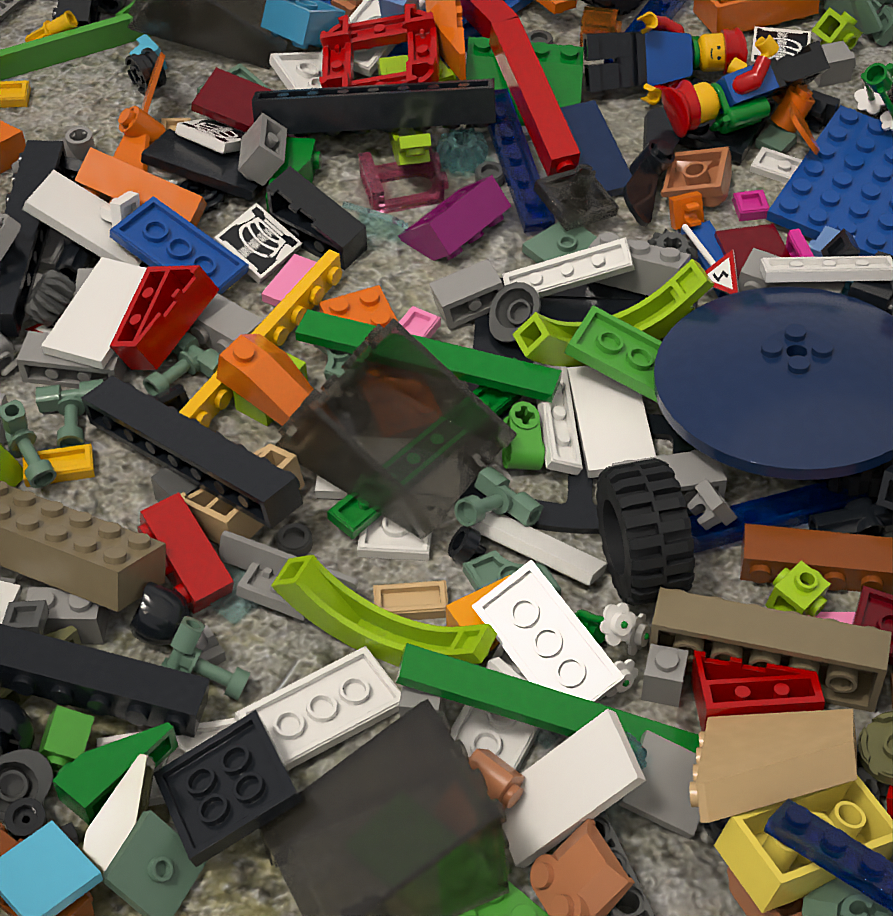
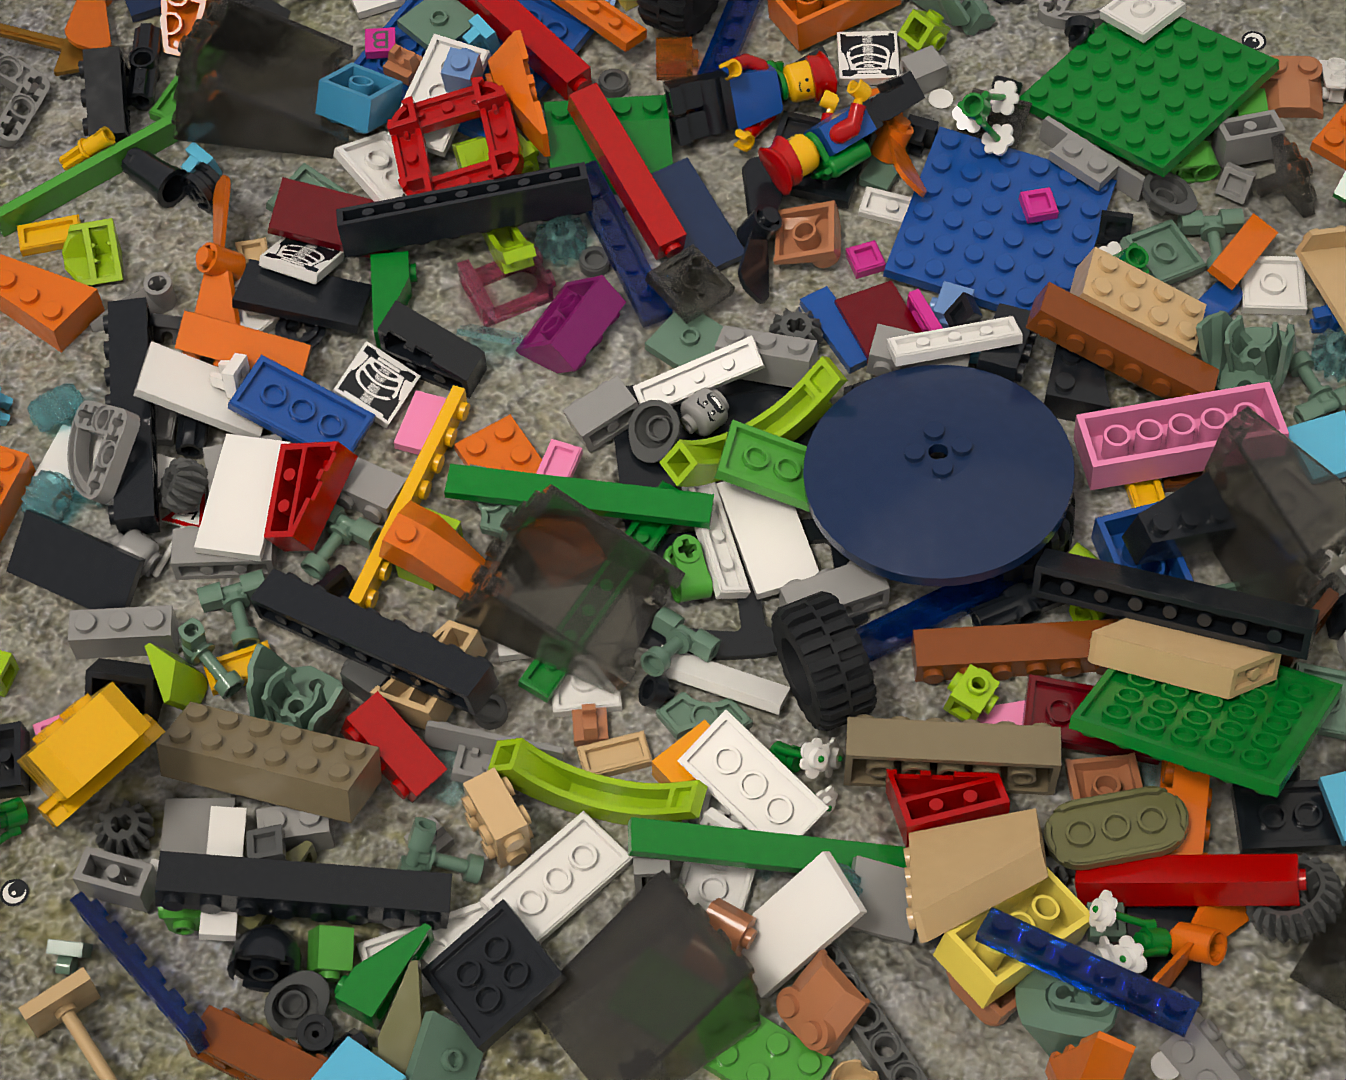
camera: 10 degrees left, 10 degrees up
black hair [130,582,191,646] -> none
light grey brick [238,113,287,186] -> none
light grey brick [641,643,689,707] -> none
orange tile [668,191,704,230] -> none
piece [682,224,739,294] -> none
light grey tile [687,478,738,530] -> none
none -> lime slope [62,218,124,286]
none -> black plant [121,147,187,208]
none -> sand green piece [246,643,351,734]
none -> tan brick [461,767,534,869]
none -> nougat tile [572,703,609,747]
none -> light grey head [680,388,729,436]
none -> white sticker [928,89,953,109]

